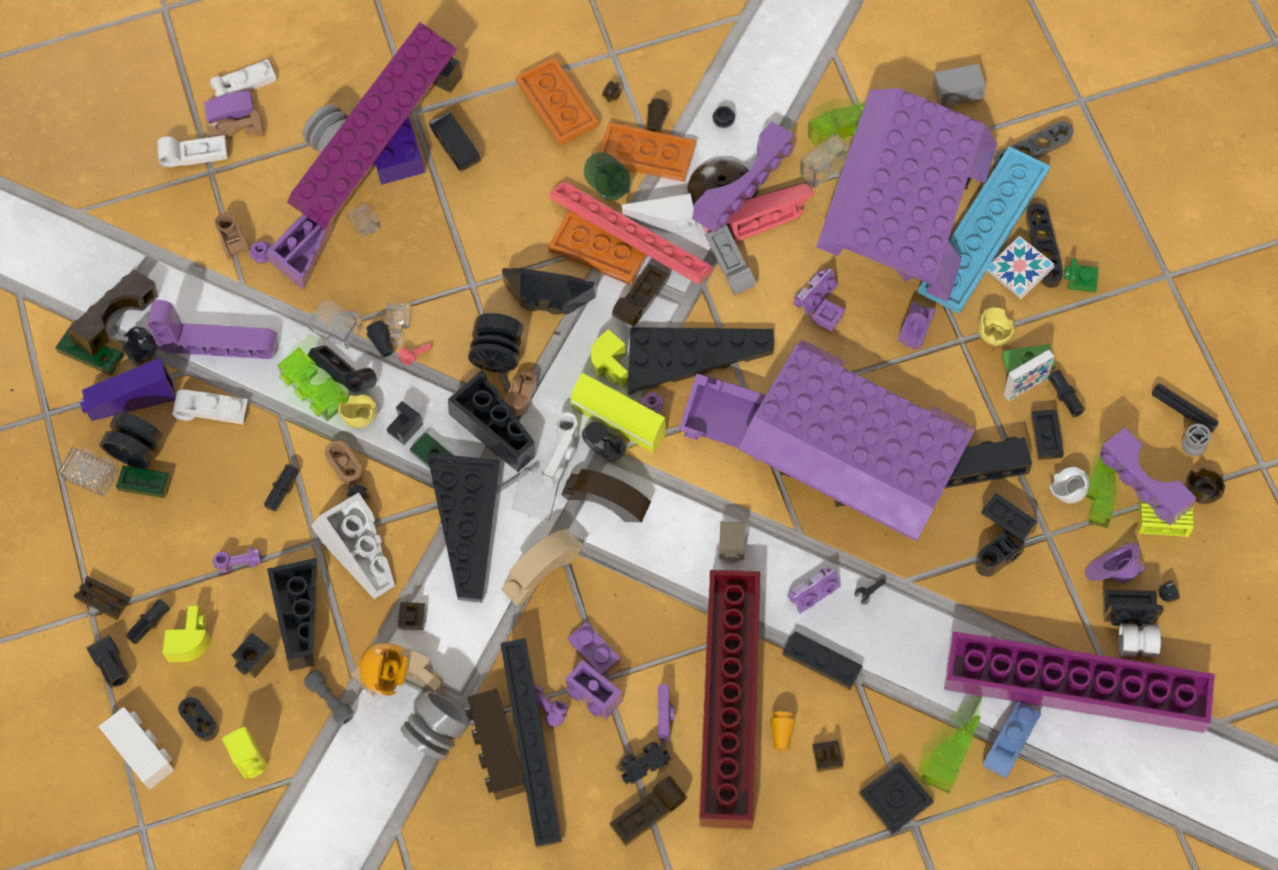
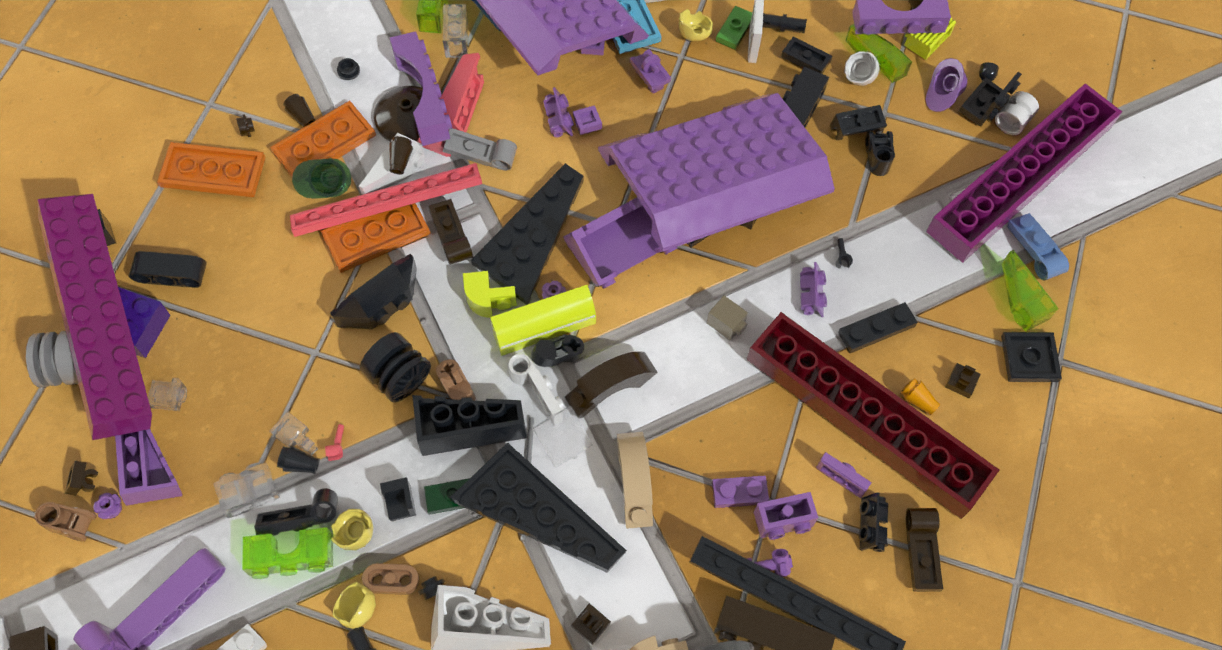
camera: 60 degrees left, 0 degrees up
none -> dark brown tile [65,461,98,495]
none -> light yellow hair [332,582,376,629]
none -> dark brown cone [389,136,413,175]

